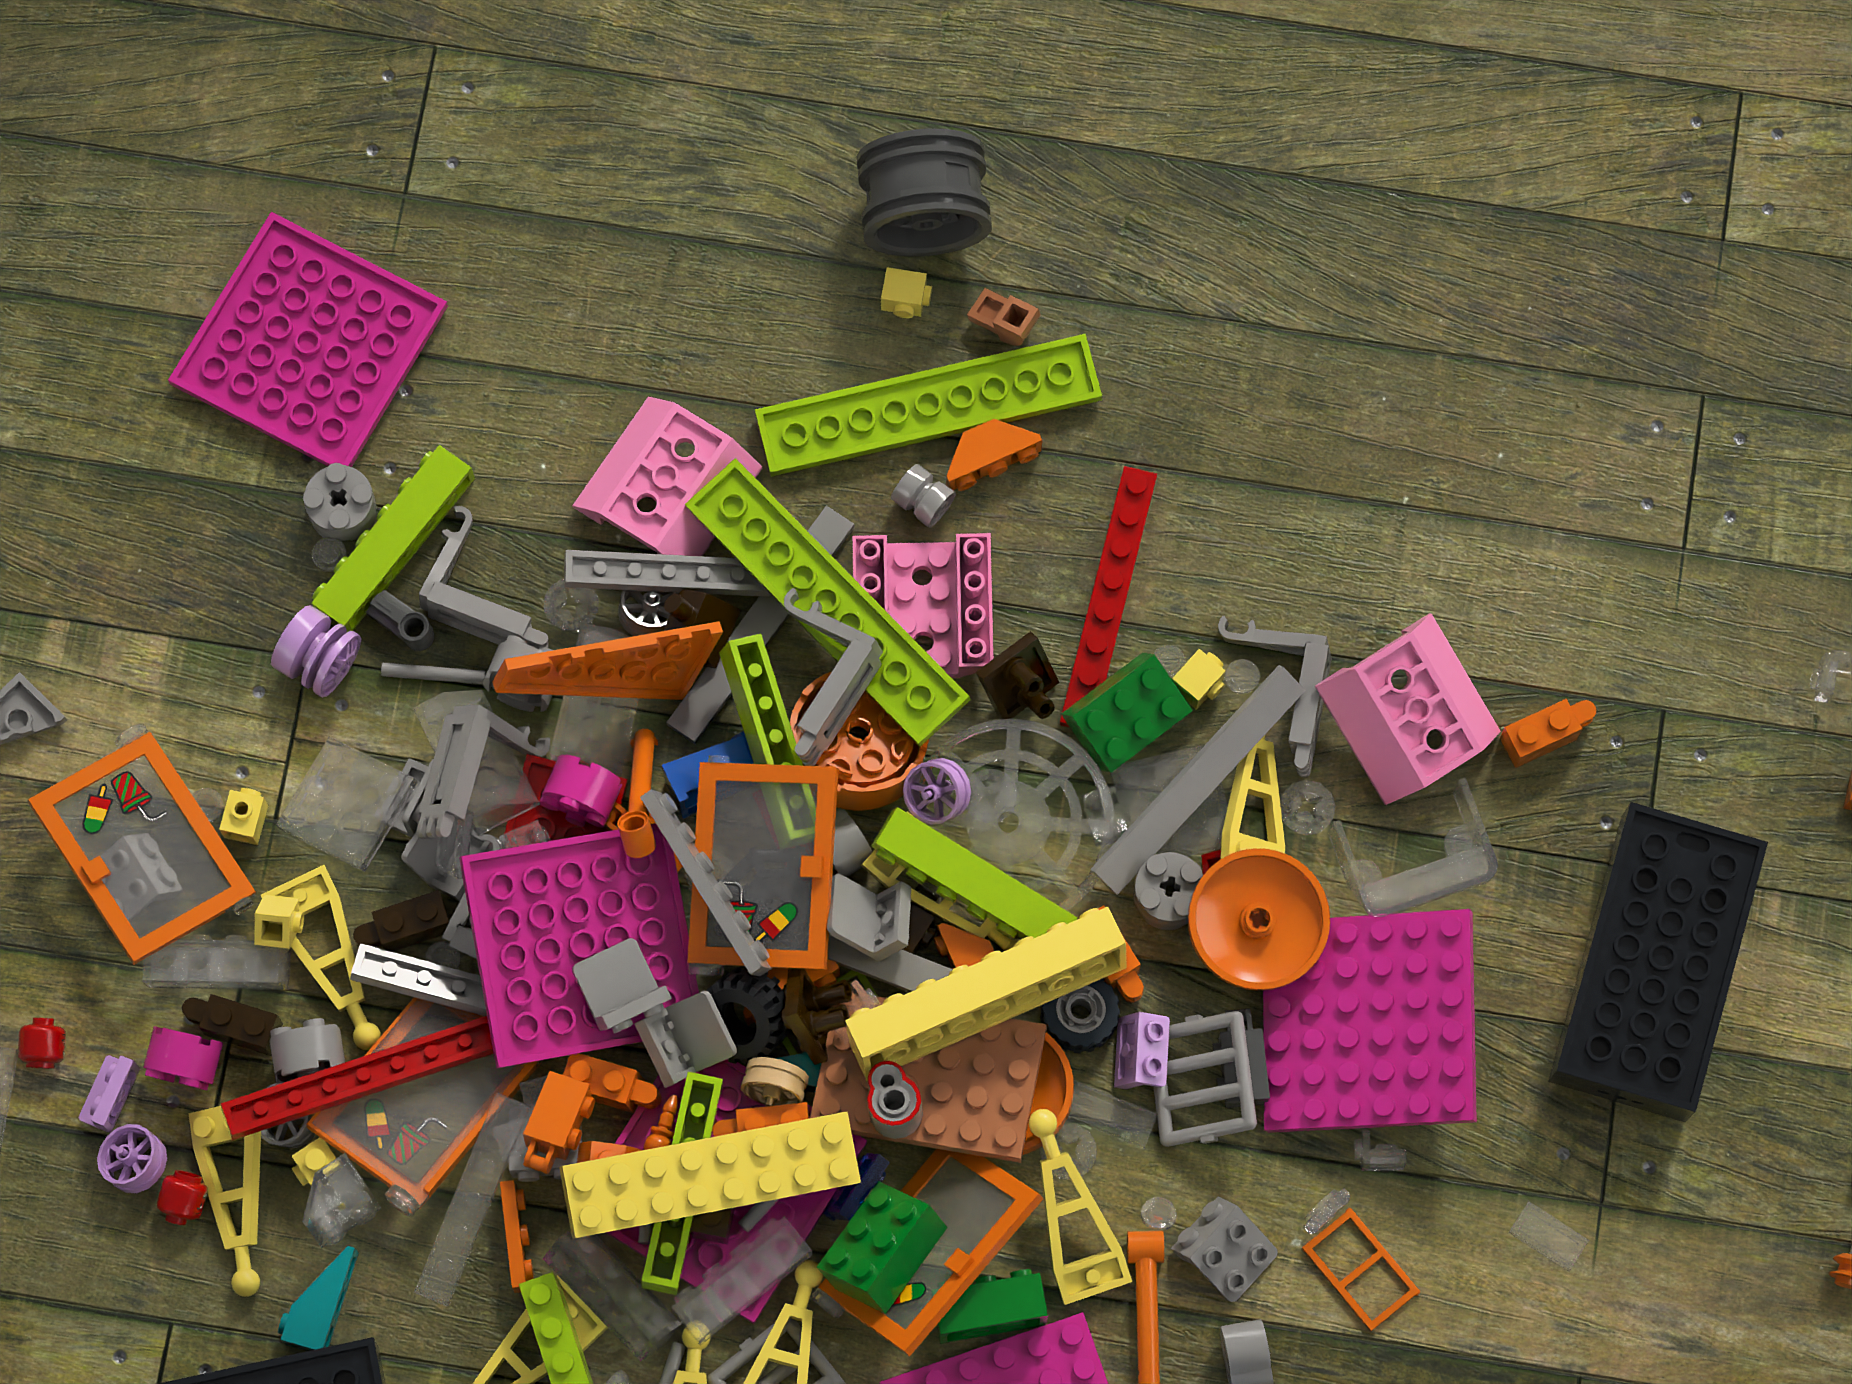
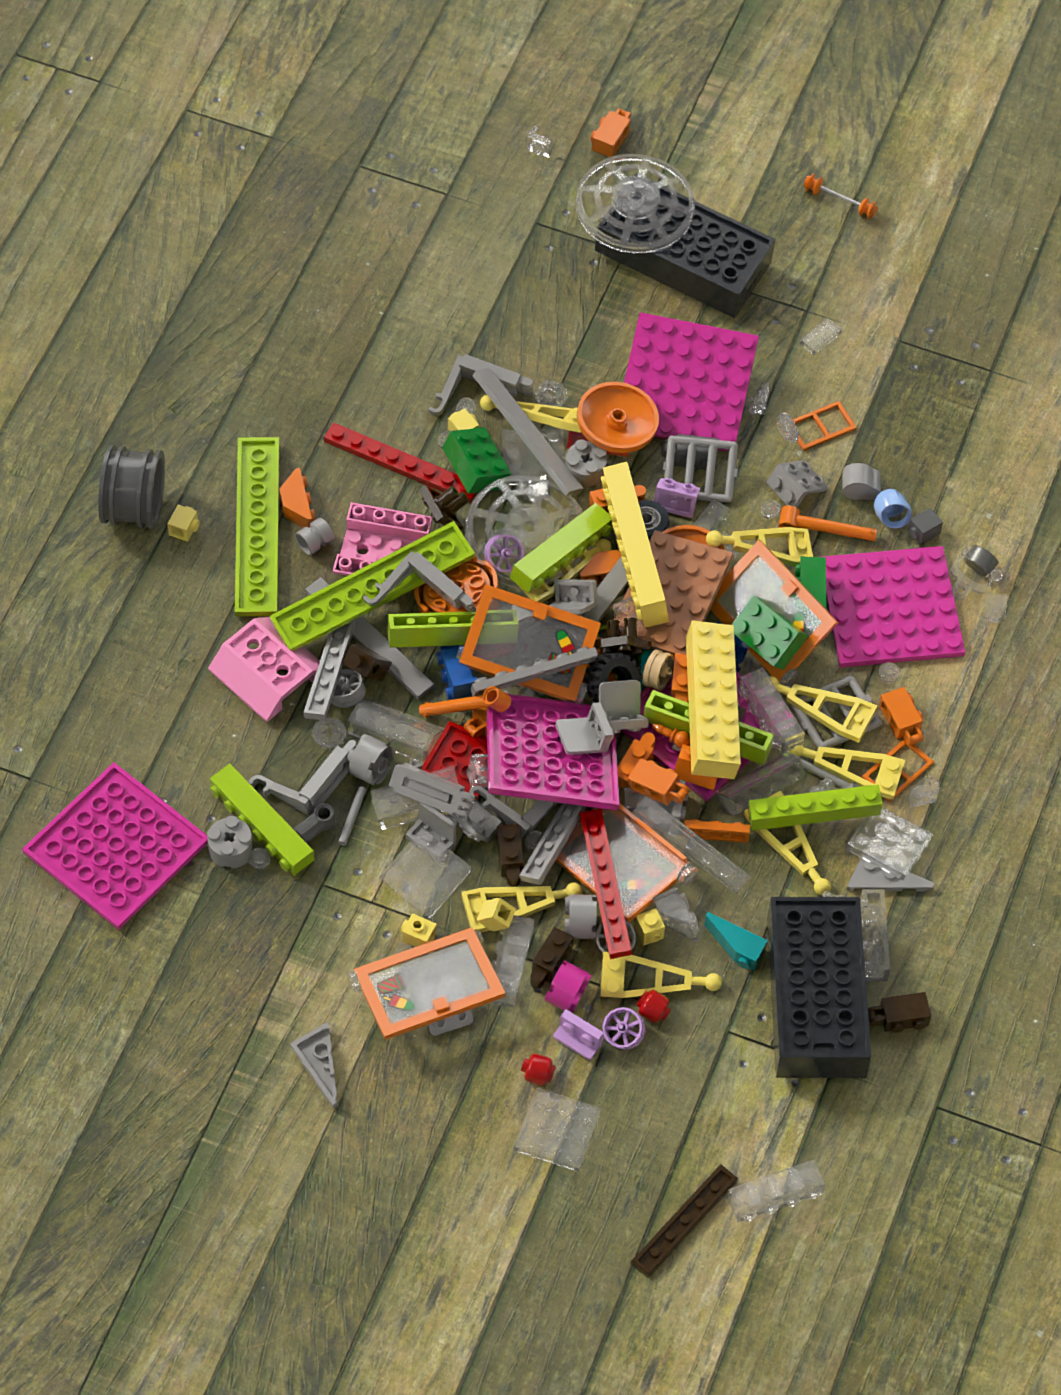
camera: 80 degrees left, 15 degrees down
lavender wheel [271,605,361,698] -> none
orange wing [492,622,723,700] -> none
dark pink brick [539,755,622,828] -> none
light grey piece [867,1061,923,1139] -> none
nougat brick [967,288,1040,346] -> none
bright pink slope [1315,613,1501,805] -> none
clear windscreen [1328,778,1498,917] -> none
orange brick [1500,698,1596,768] -> none
none -> clear dish [575,154,695,253]

